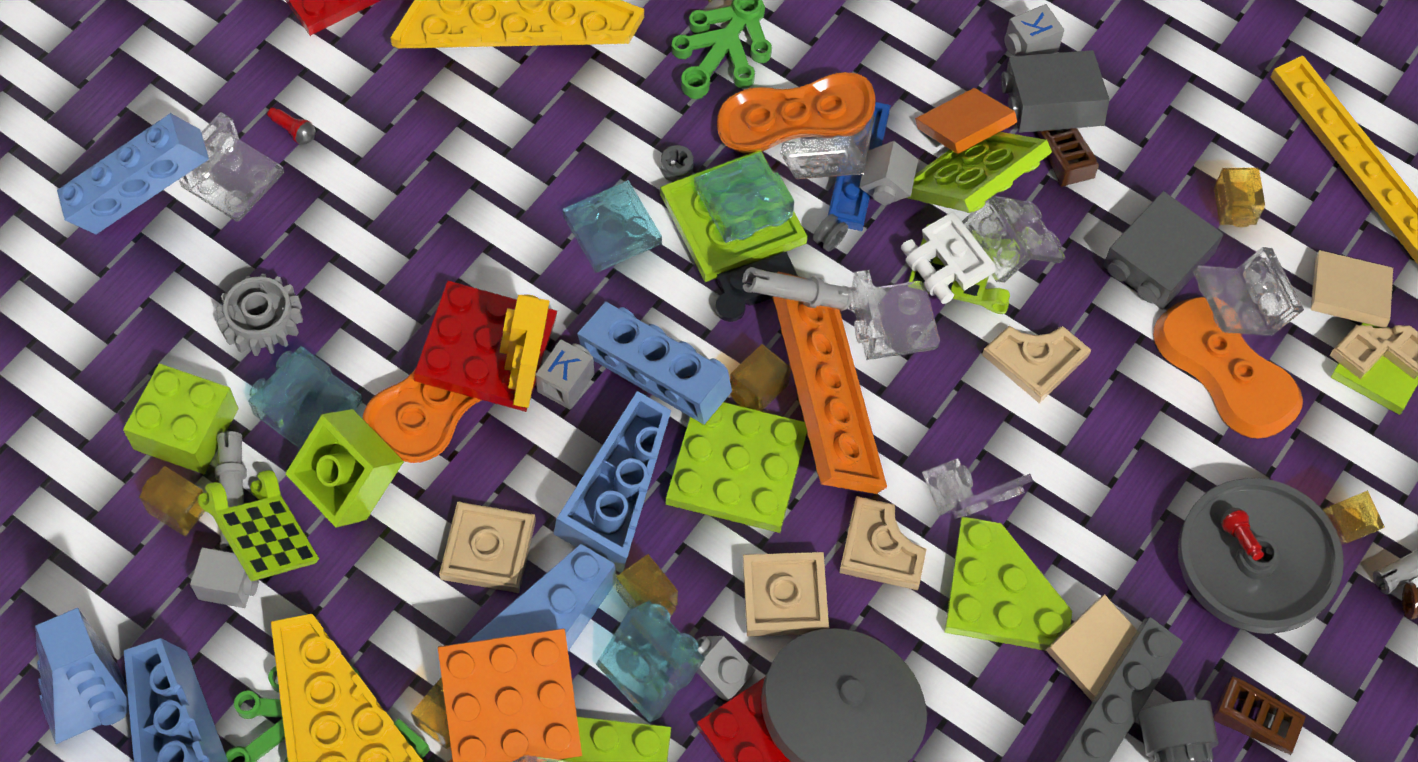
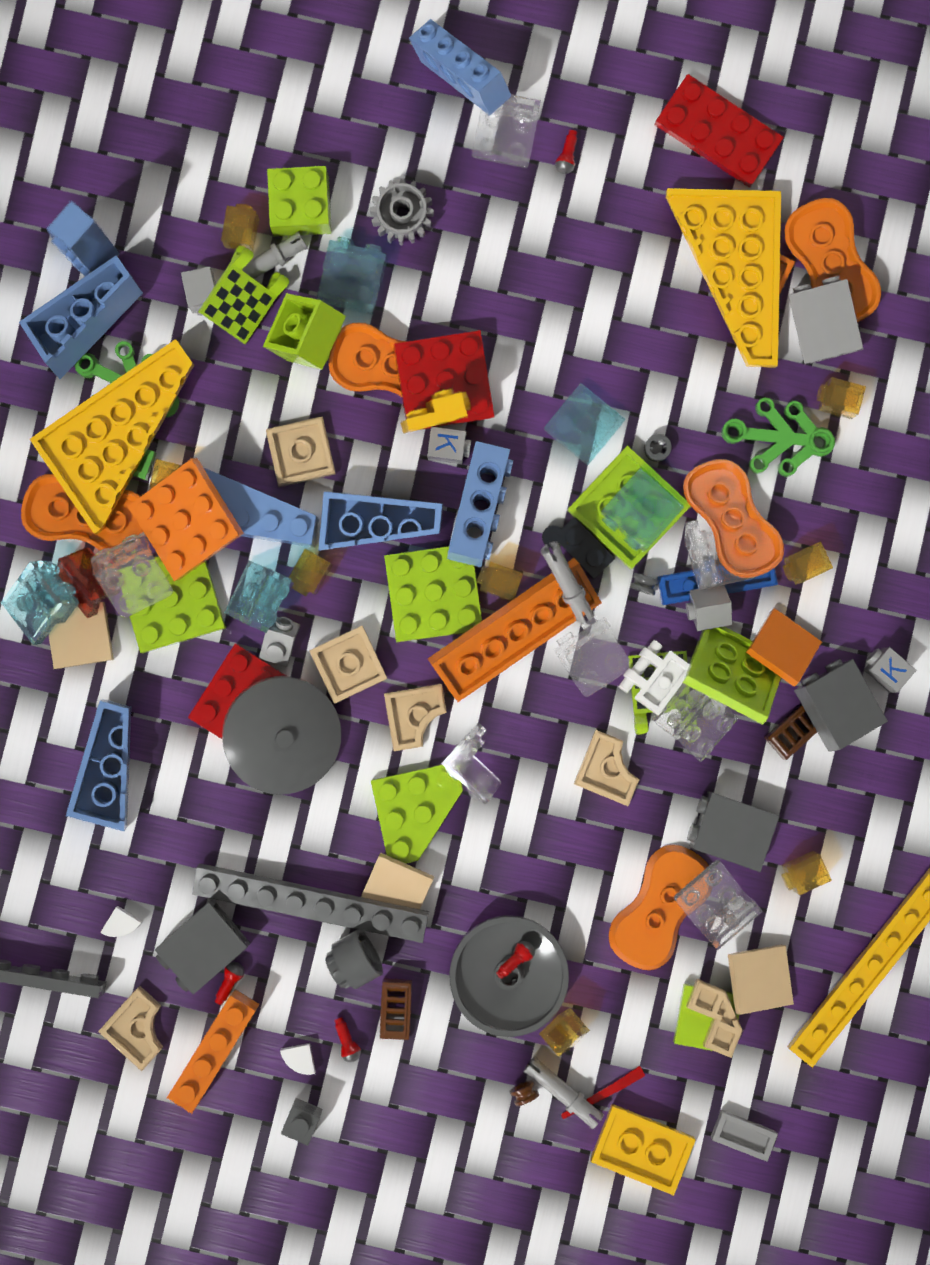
camera: 65 degrees right, 25 degrees up
none -> clear yellow brick [783,541,833,585]

